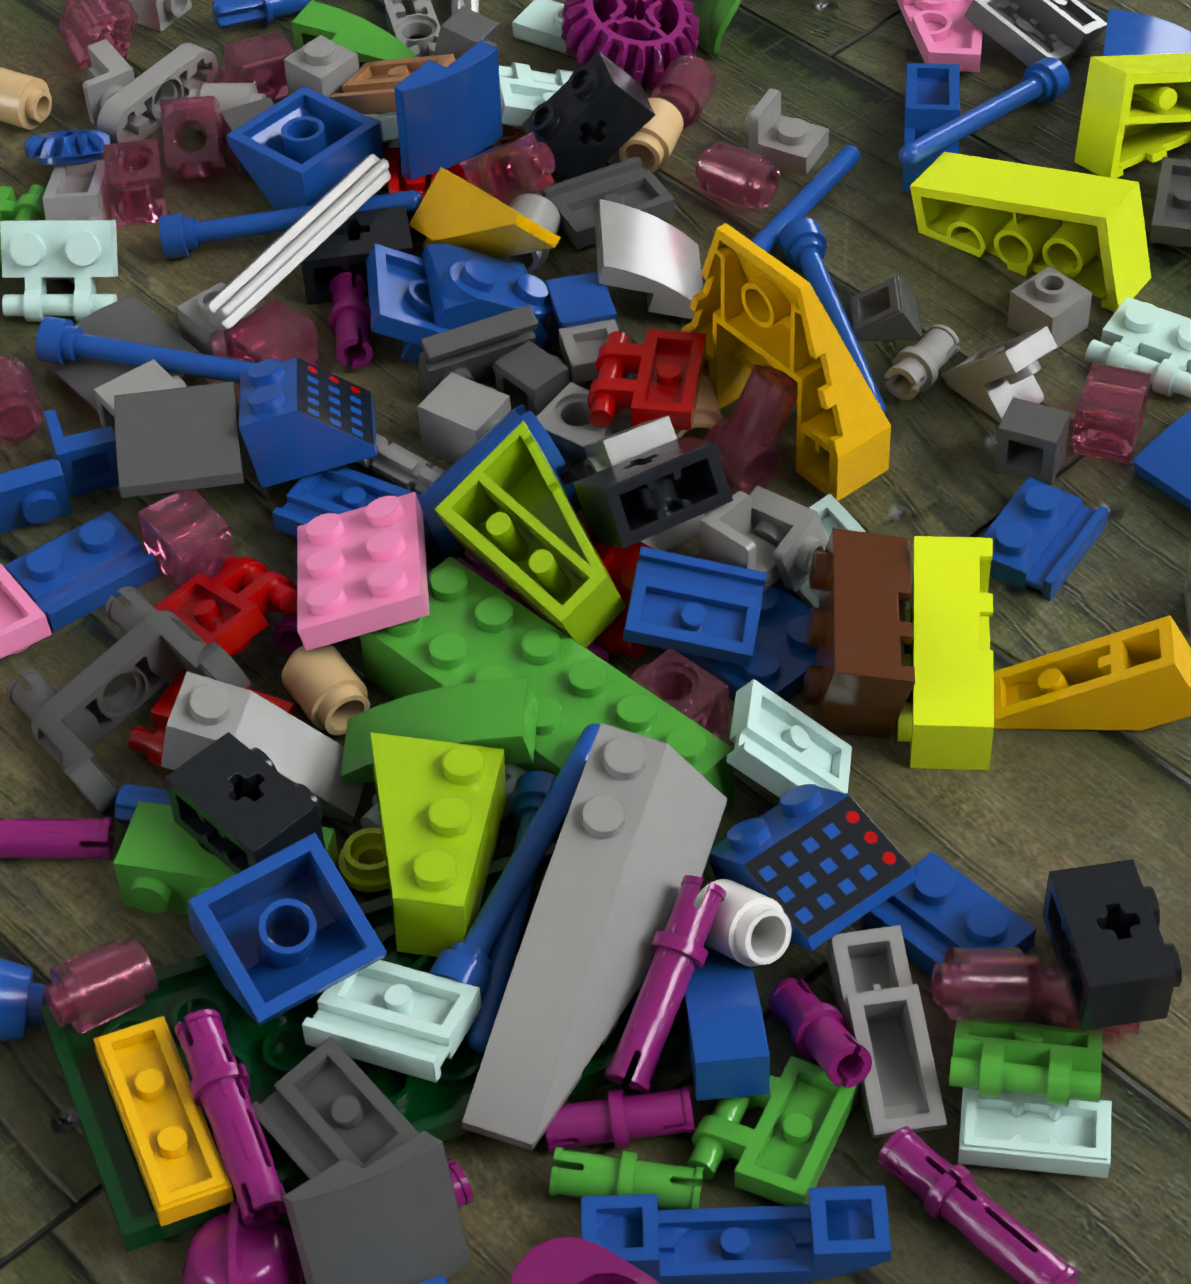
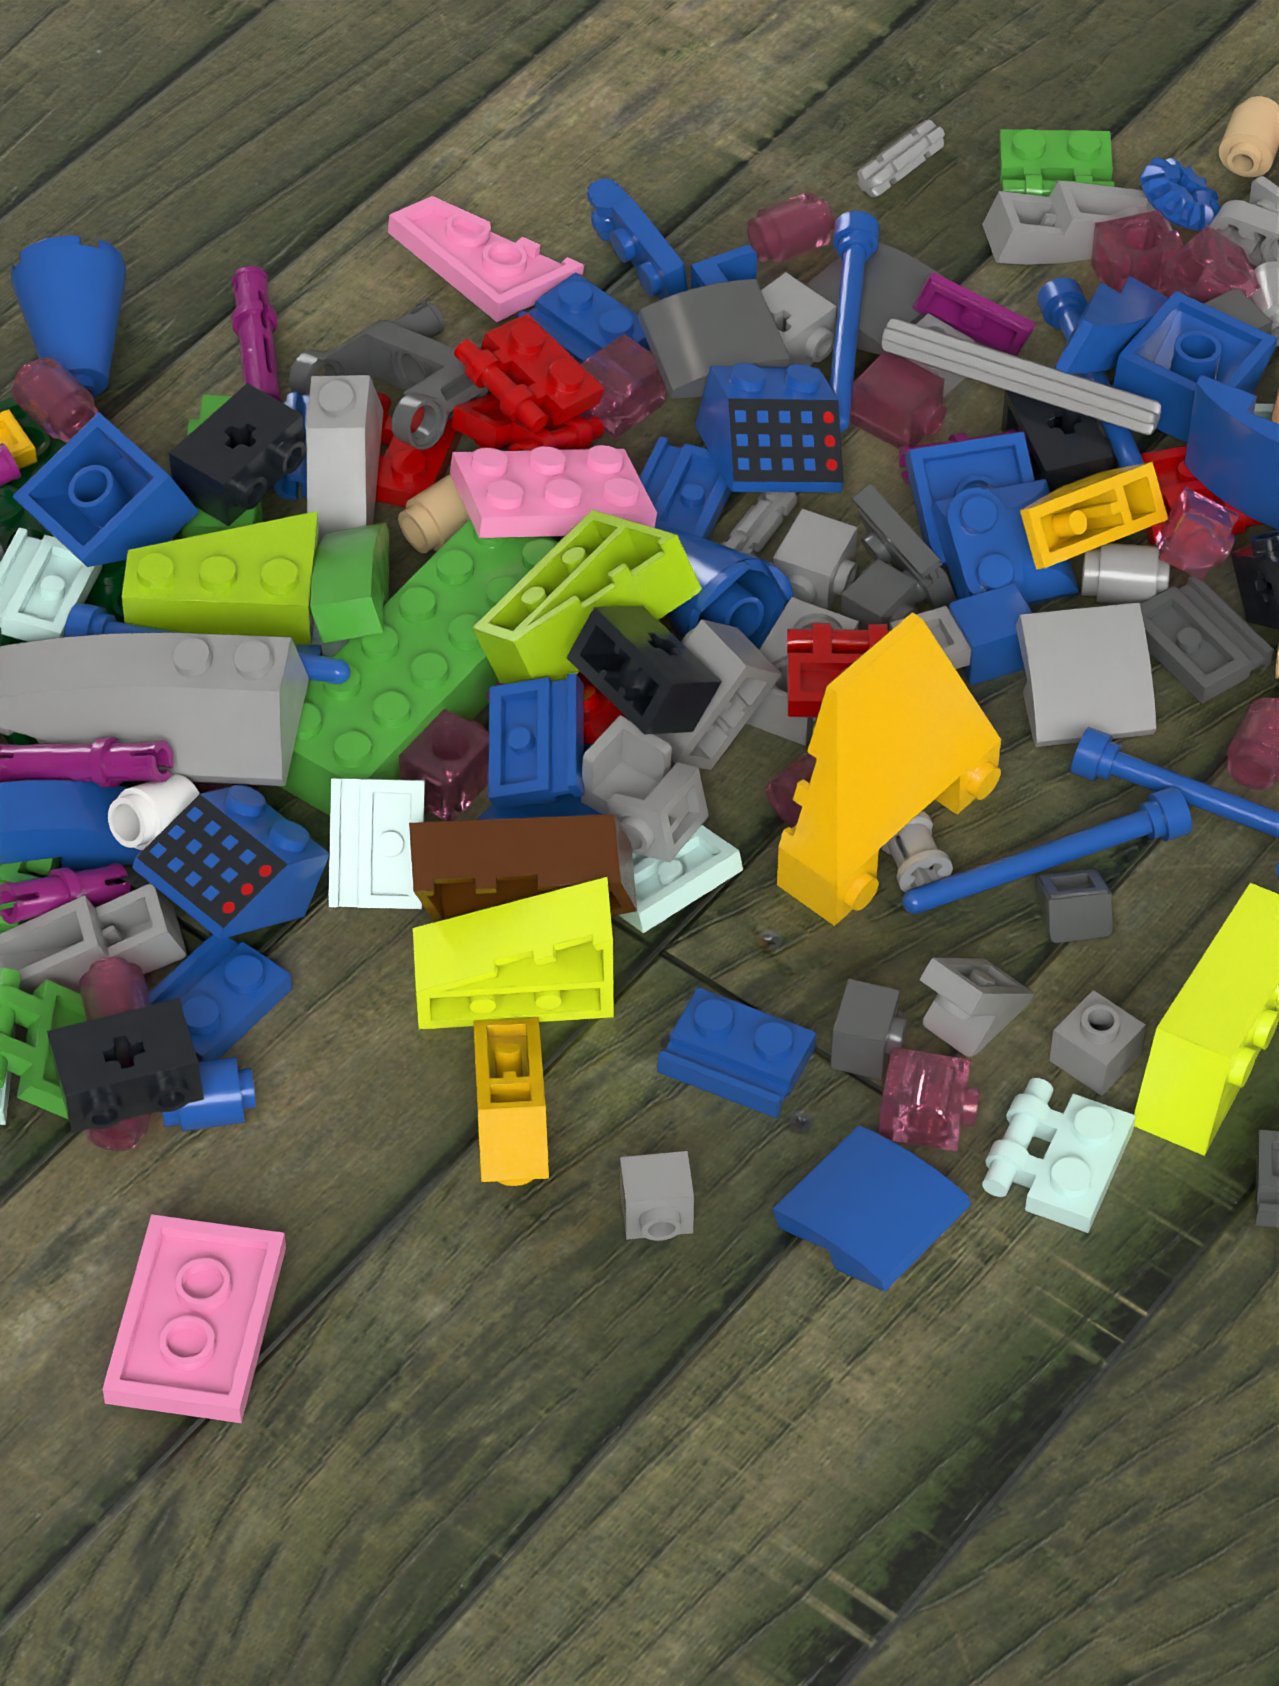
camera: 80 degrees right, 5 degrees up
light aqua plate [0,220,118,322] -> none
light grey pin [885,324,960,400] -> none
none -> red plate [454,313,605,433]
none -> magenta slope [912,272,1036,356]
none -> blue slope [1055,276,1169,374]

